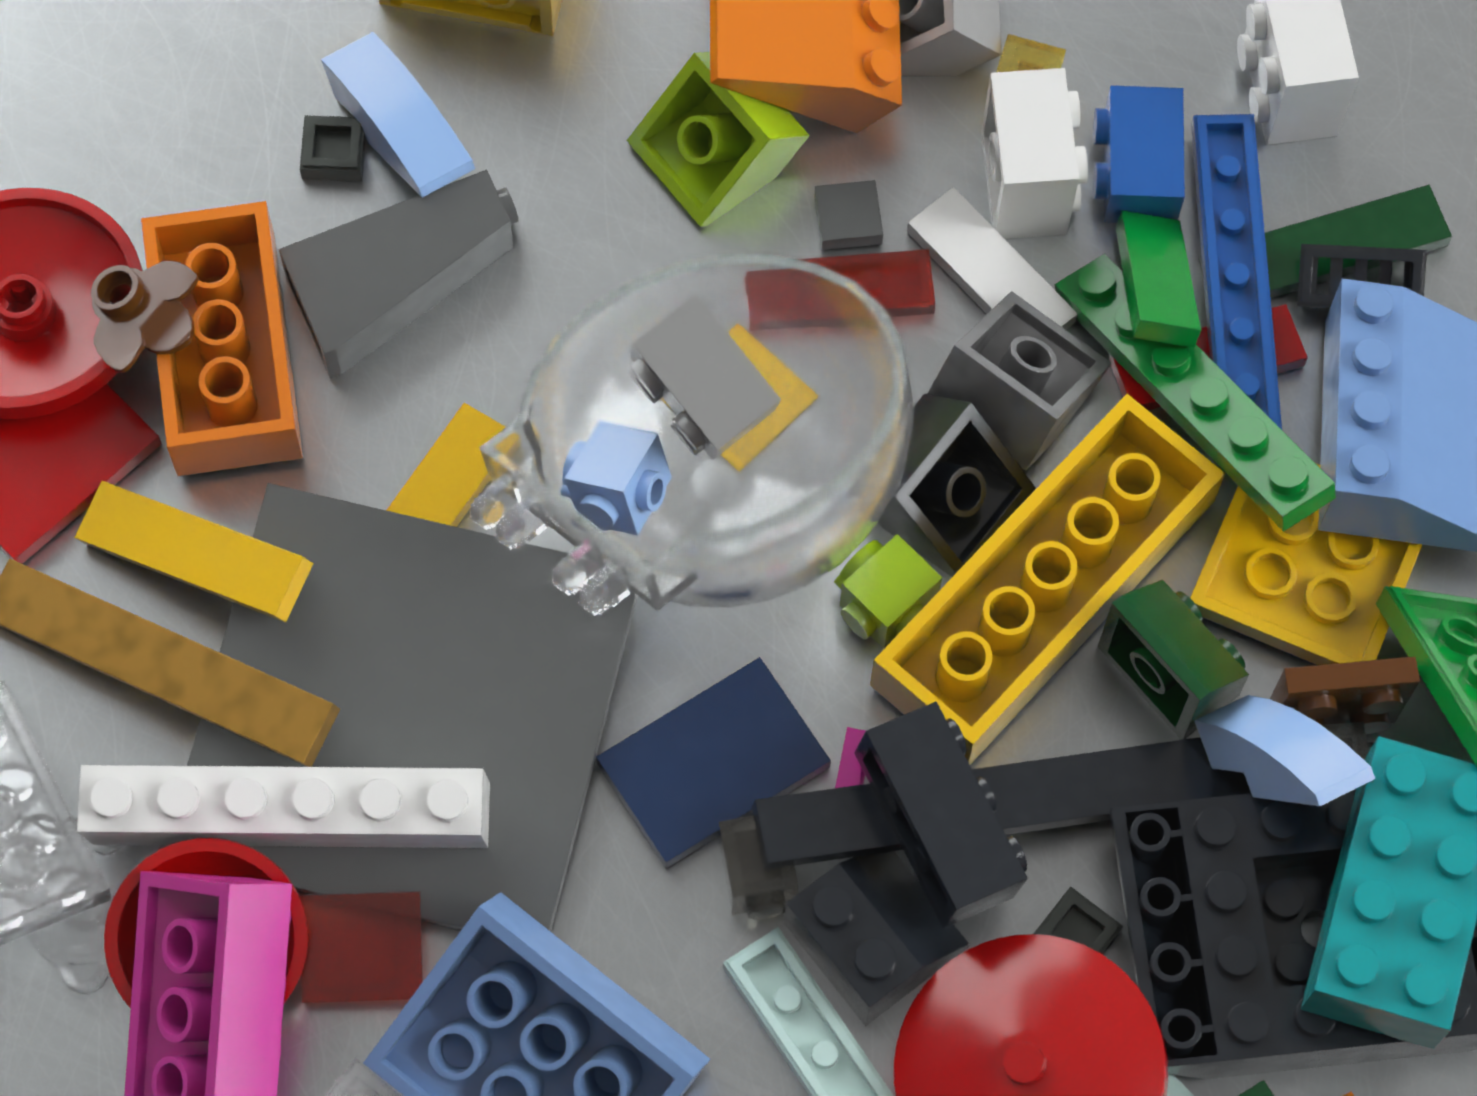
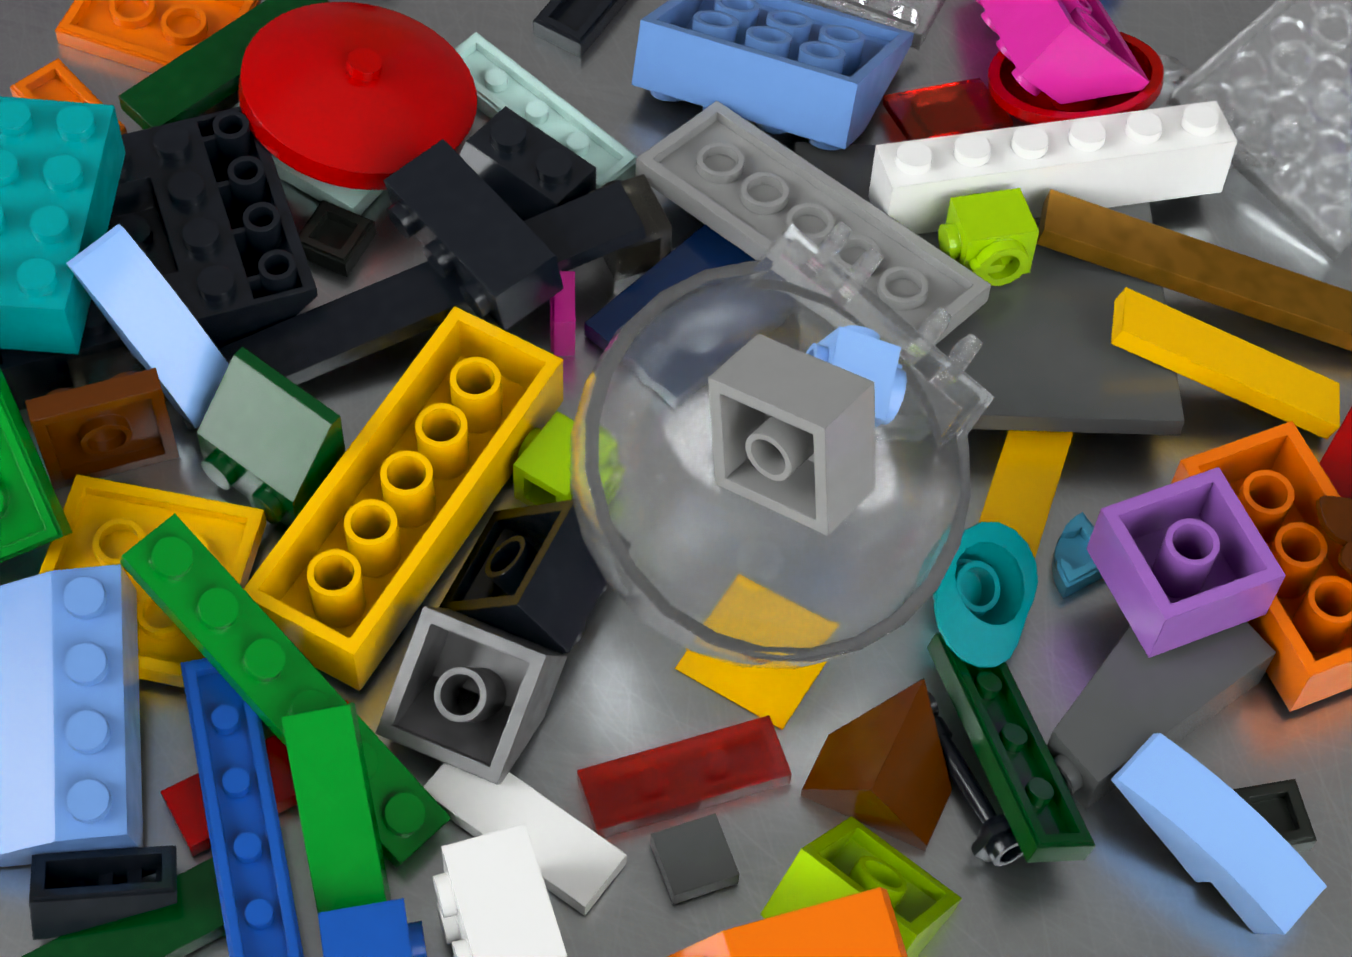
camera: 165 degrees right, 10 degrees down
none -> light grey plate [635,101,991,367]
none -> reddish brown slope [800,678,952,851]
none -> dark green tile [927,632,1096,863]
none -> black piece [928,691,1023,867]
none -> teal piece [931,522,1038,668]
none -> lime brick [938,188,1039,286]
none -> medium azure tile [1052,512,1103,598]
none -> medium lavender brick [1086,467,1286,658]

